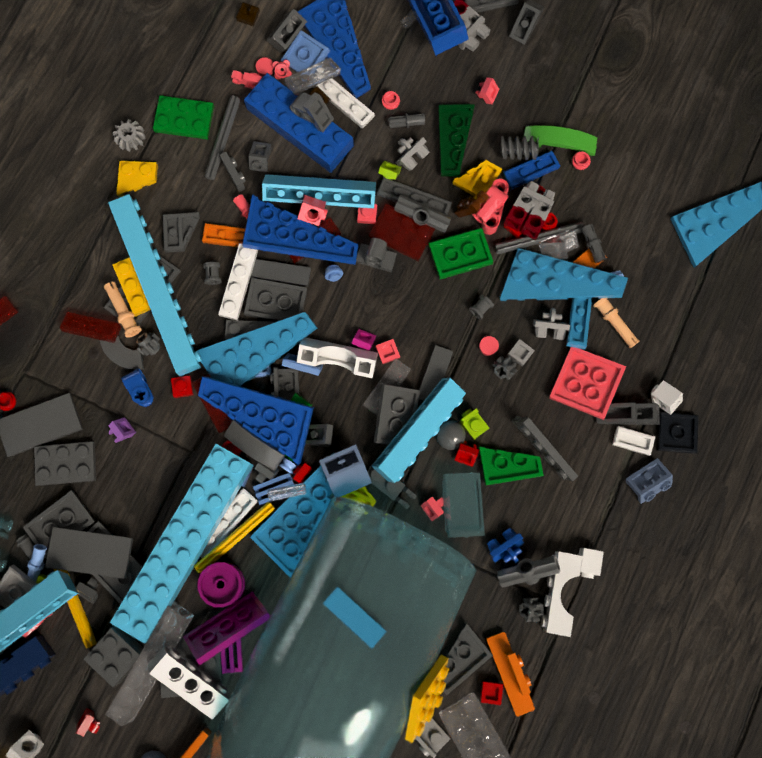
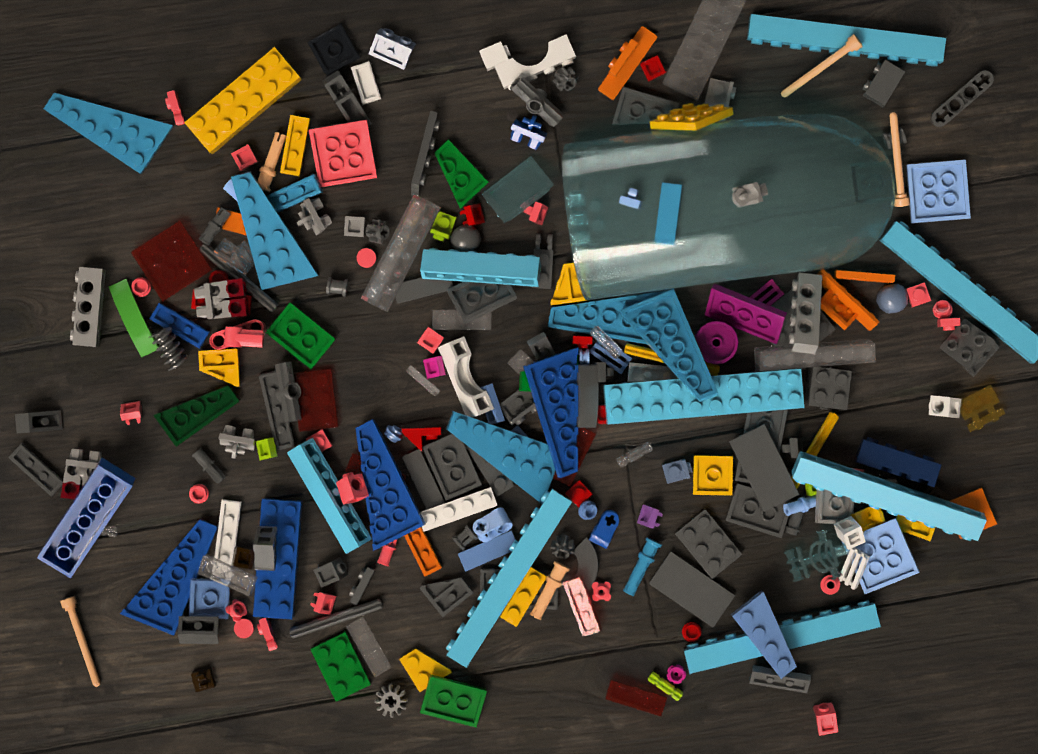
camera: 120 degrees left, 10 degrees up
tile [76,708,100,737] -> none
sand blue slope [319,445,372,499] -> none
dark grey tile [356,238,397,273] -> none
reddish brown plate [455,191,489,218] -> none
white brick [651,380,683,415] -> none
none -> light grey brick [70,267,106,347]
none -> clear red plate [131,221,212,302]
none -> coral plate [165,90,185,126]
none -> yellow brick [184,47,302,155]
none -> coral plate [231,144,258,171]
none -> yellow plate [280,115,310,177]
none -> coral tile [311,592,336,615]
none -> clear tile [346,616,392,677]
none -> clear brick [360,194,441,312]
none -> red slope [402,427,442,451]
none -> clear tile [406,365,441,396]
none -> green plate [420,674,487,727]
none -> medium blue tile [458,530,516,572]
none -> light blue piece [473,508,513,542]
none -> clear plate [508,349,534,375]
none -> medium blue plate [578,500,597,520]
none -> coral plate [592,582,611,601]
none -> clear axle [616,442,653,468]
none -> light blue tile [619,188,642,210]
none -> dark azure wing [619,289,718,402]
none -> dark azure pin [623,537,662,596]
none -> sand blue bracket [662,459,693,484]
none -> yellow plate [693,455,733,495]
none -> light grey hips [732,182,768,207]
none -> orange bracket [816,269,879,331]

